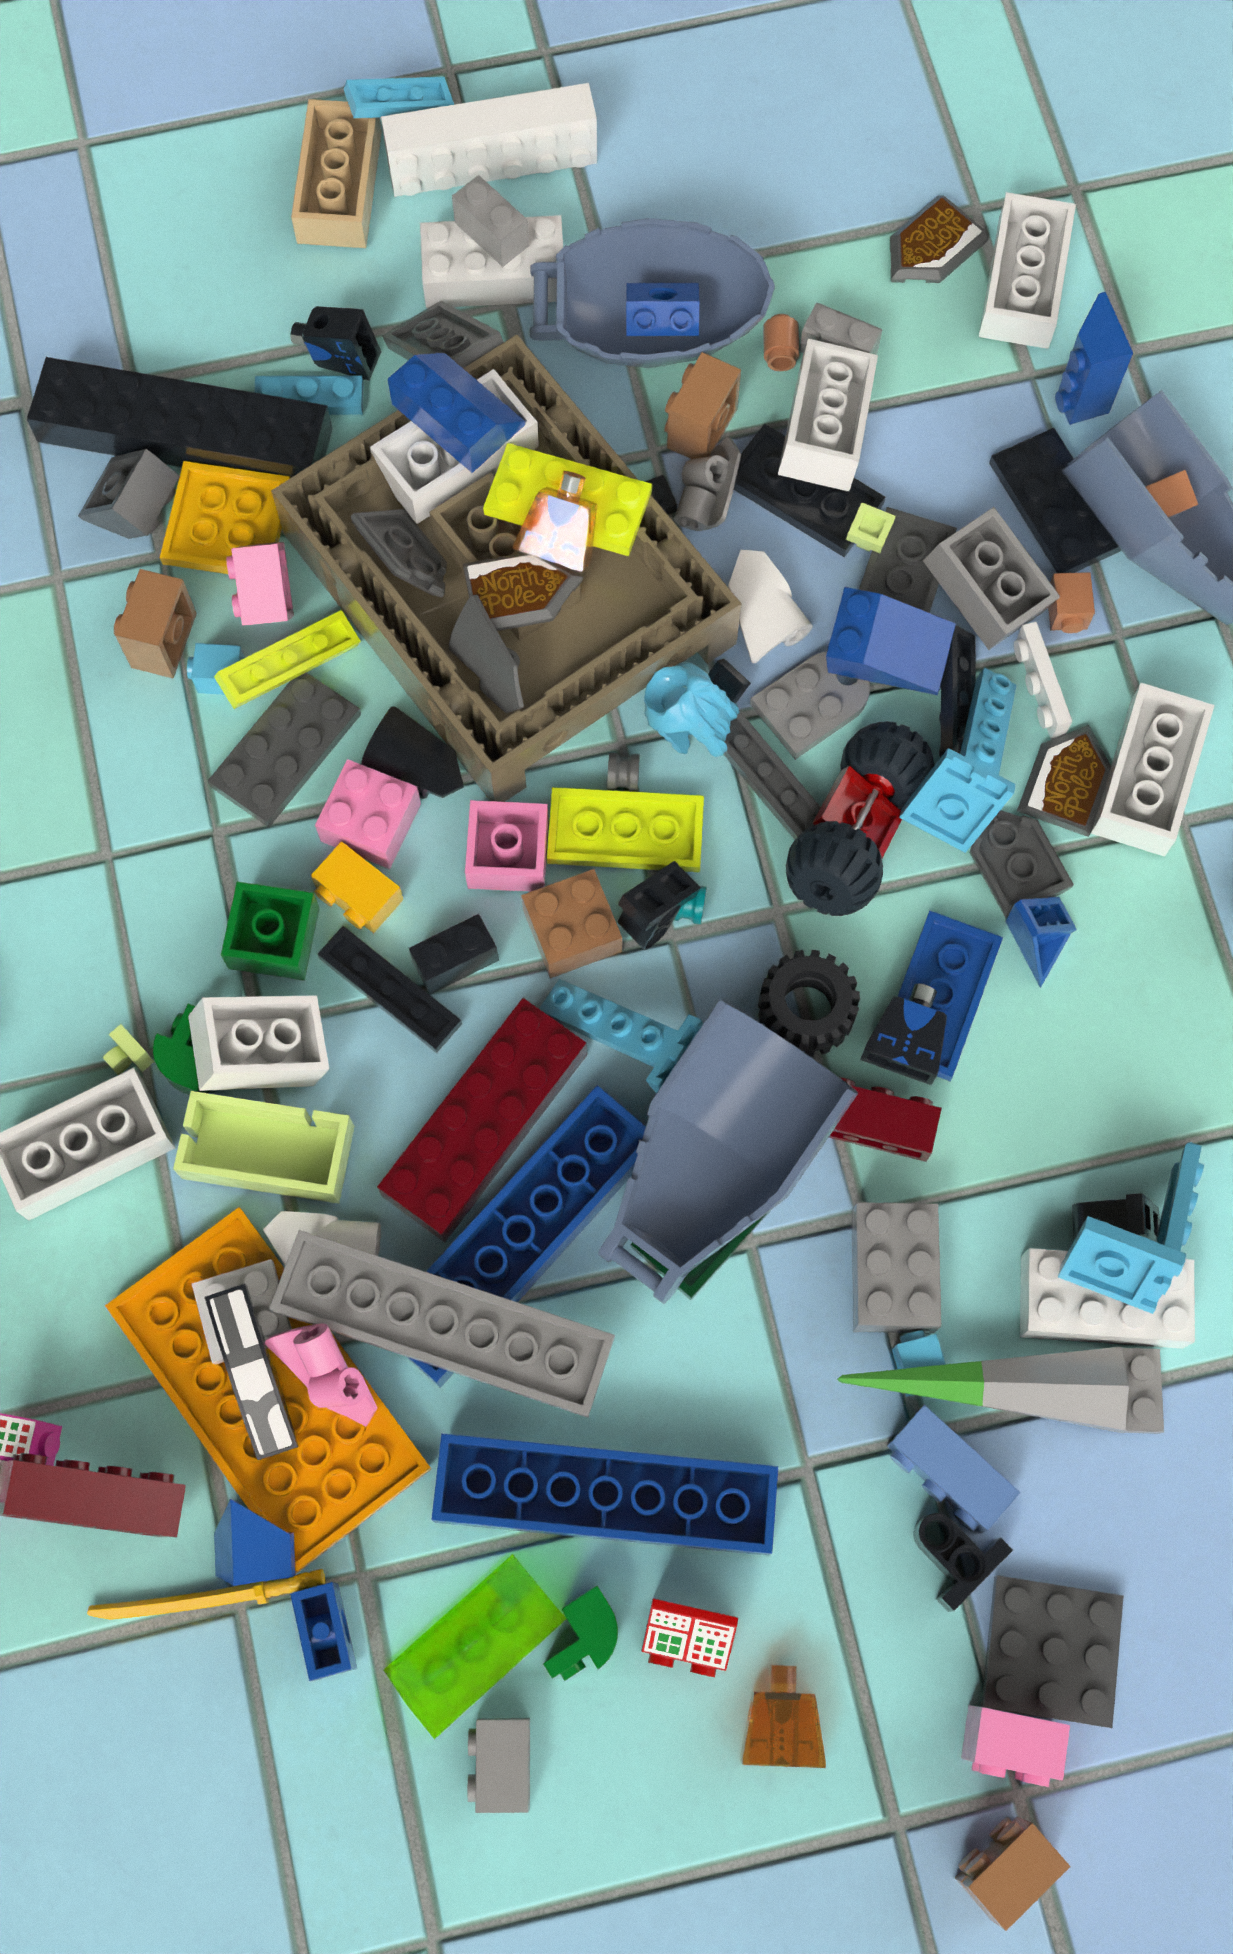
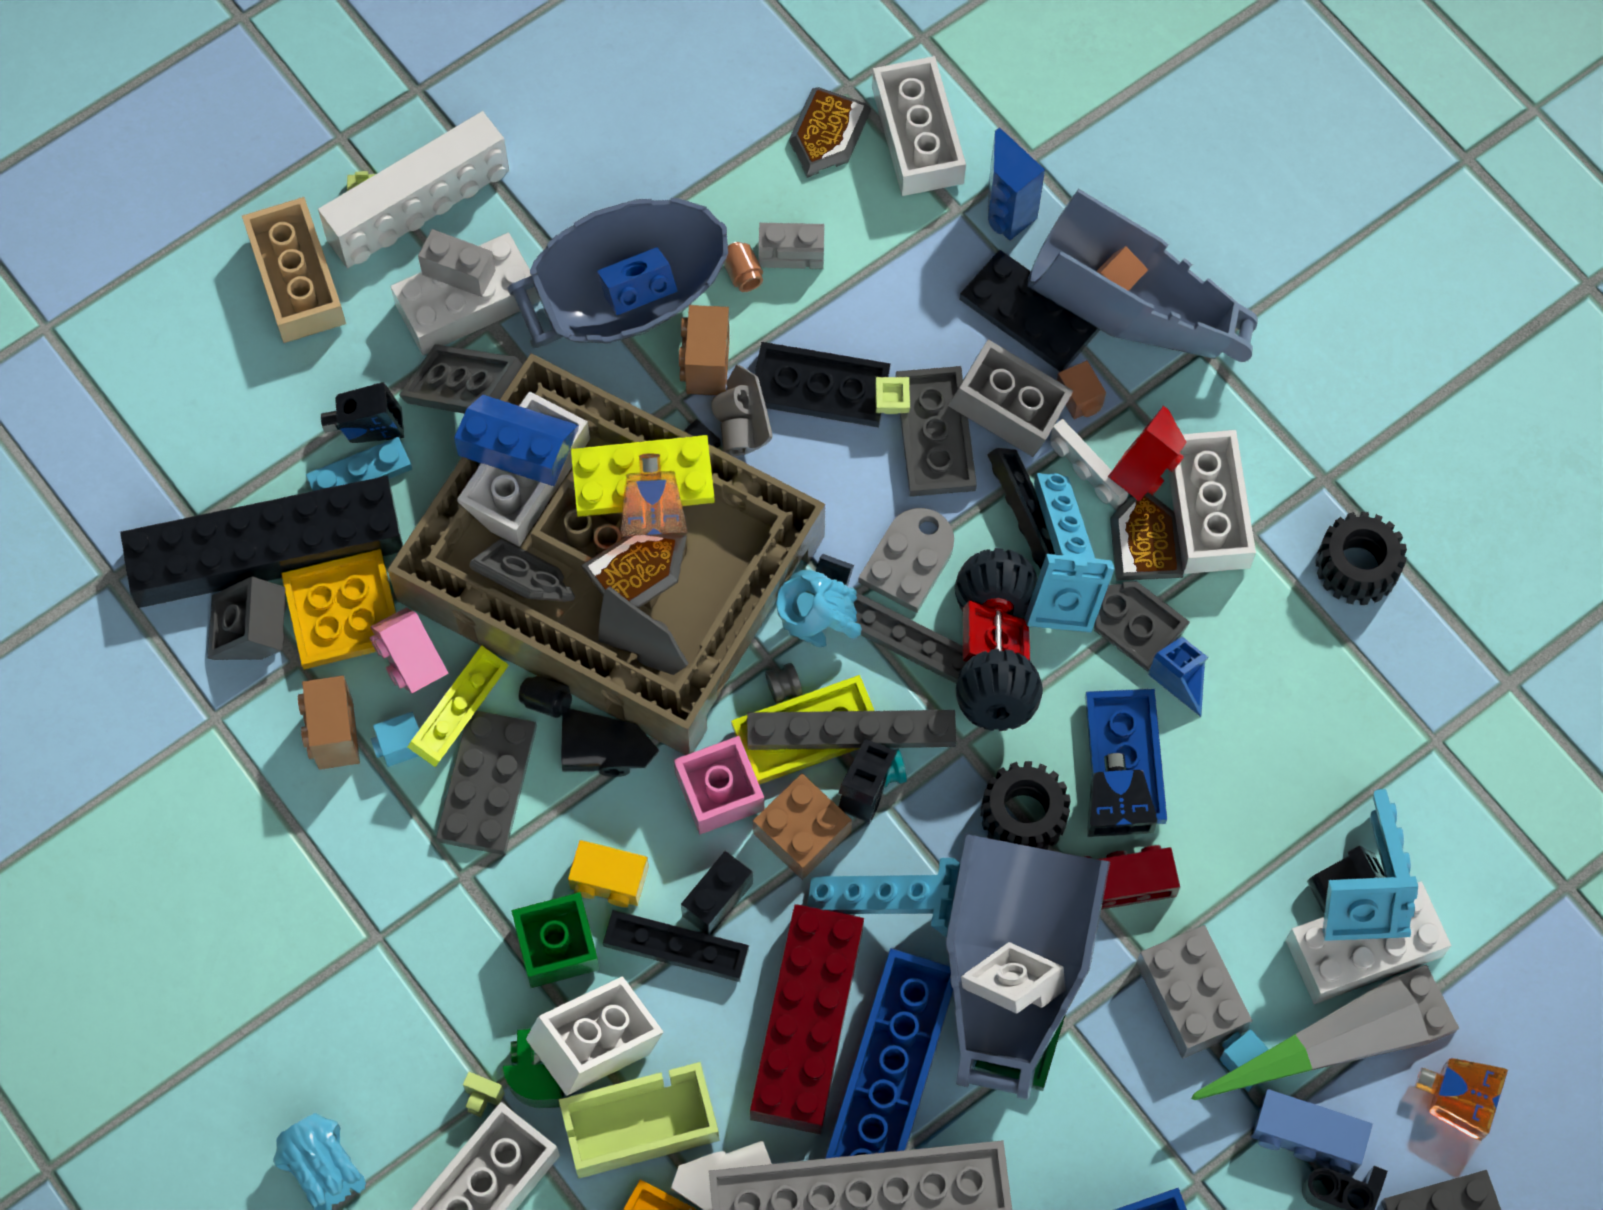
camera: 25 degrees left, 5 degrees down
bright pink brick [315,759,421,869] -> none
medium azure plate [344,77,454,118] -> none
white panel [728,550,812,664] -> none
white brick [778,339,878,491] -> none
slope [826,587,956,695] -> none
none -> black brick [518,676,572,718]
none -> dark grey plate [747,710,956,750]
none -> white plate [961,942,1066,1014]
none -> red slope [1108,406,1187,501]
none -> clear orange torso [1415,1058,1508,1141]

